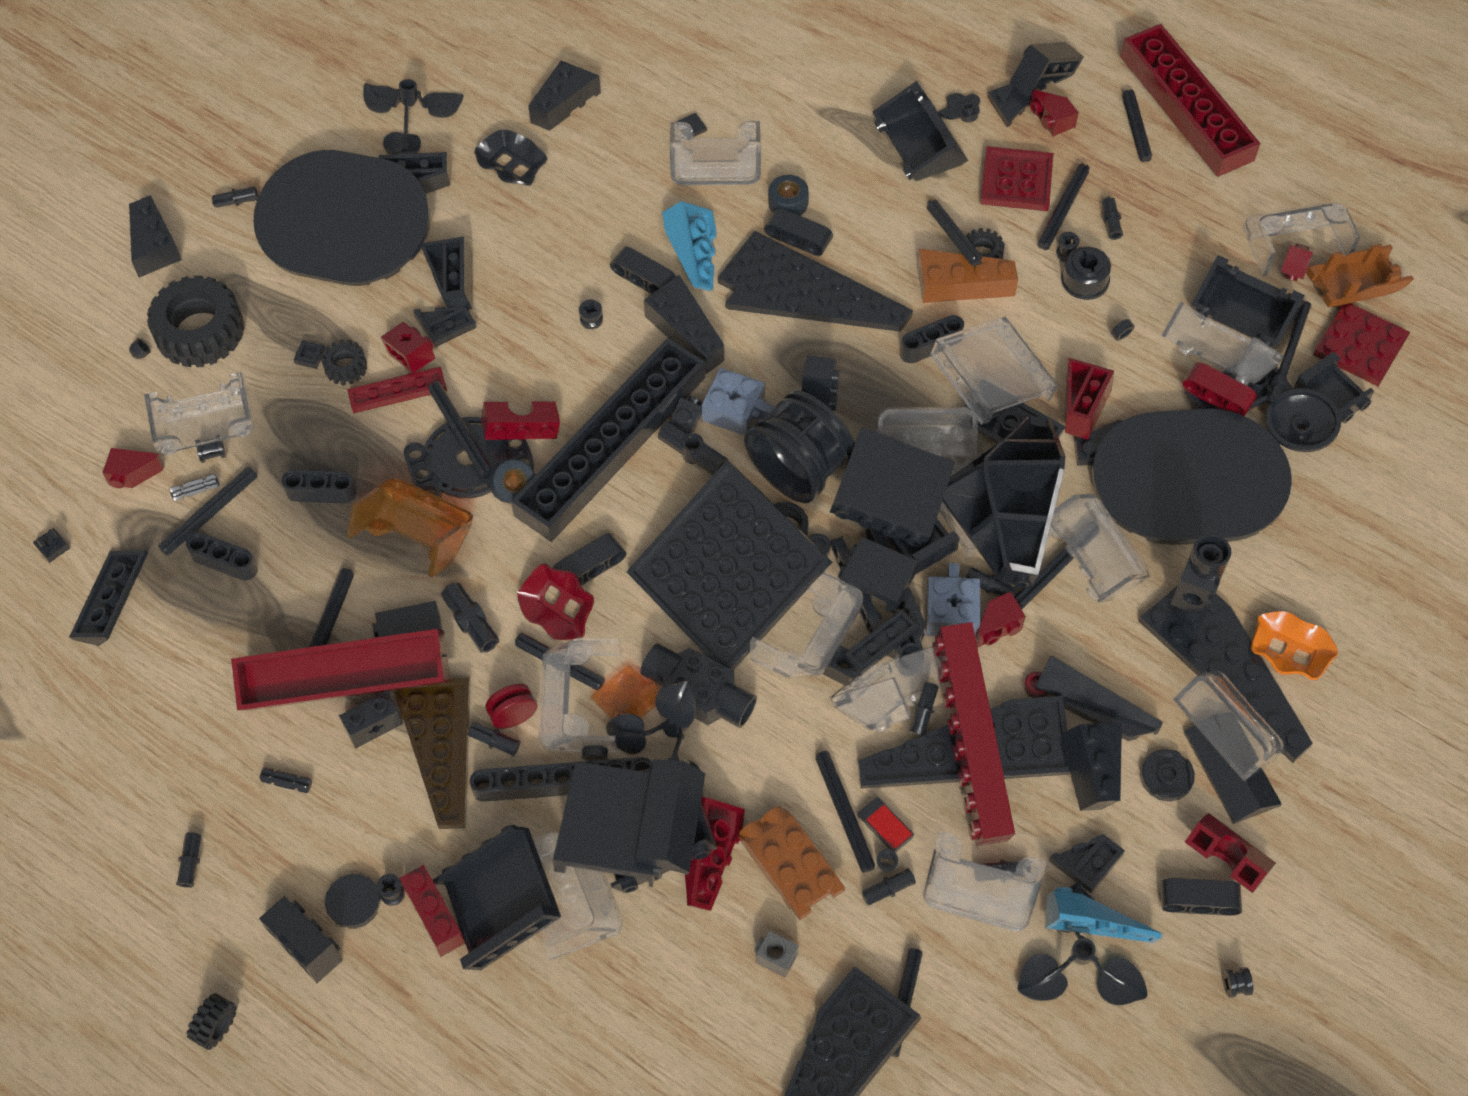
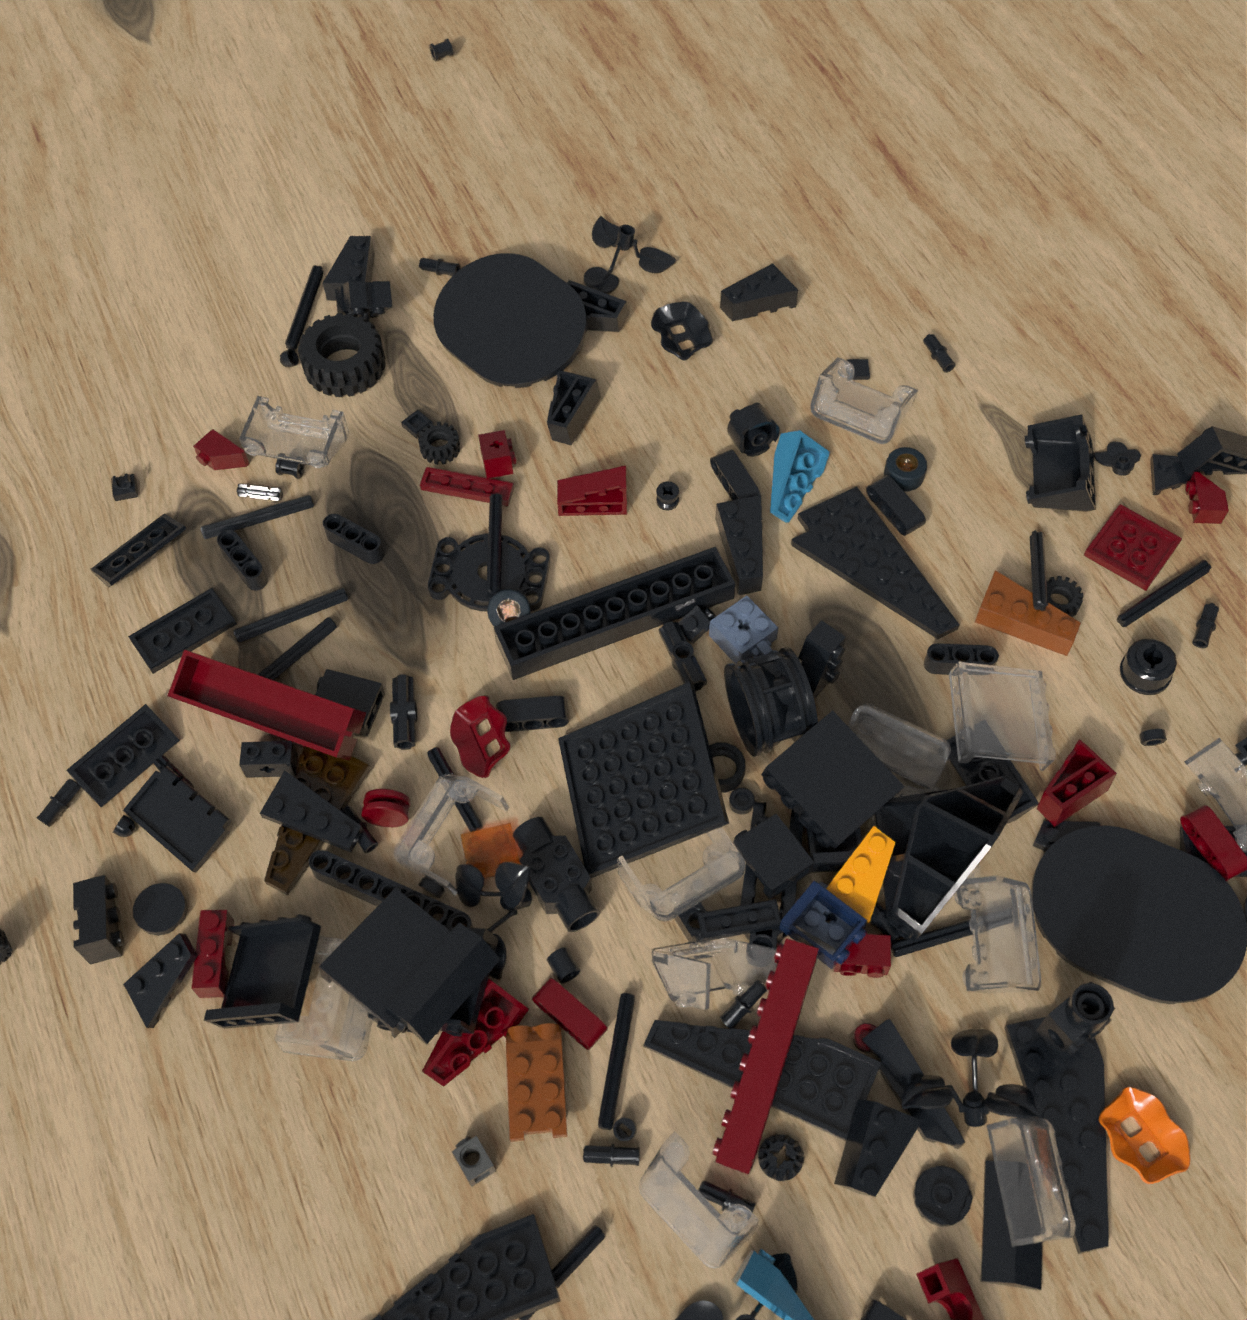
camera: 30 degrees right, 0 degrees up
clear orange windscreen [346,479,473,578] -> none
black bush [376,874,405,906] -> none
black wing [413,306,477,348] -> none
dark red arch [481,401,560,440] -> none
red tile [857,796,914,853] -> none
black wing [1049,834,1125,893] -> none
black bush [1056,232,1080,262] -> none
none -> black slope [66,704,180,808]
none -> black hinge [113,815,135,837]
none -> black hinge [123,766,231,873]
none -> black wing [123,933,198,1028]
none -> black tile [128,588,237,674]
none -> black axle [233,588,348,642]
none -> black wing [260,770,364,853]
none -> black axle [285,265,324,350]
none -> black brick [335,281,392,322]
none -> dark red beam [531,978,608,1050]
none -> black beam [547,947,581,984]
none -> dark red wedge [557,465,627,516]
none -> black brick [727,402,780,457]
none -> black gear [758,1133,804,1181]
none -> dark blue window [780,881,867,969]
none -> light orange wing [826,826,895,924]
none -> black plant [902,1029,1039,1127]
none -> black axle [923,334,956,373]

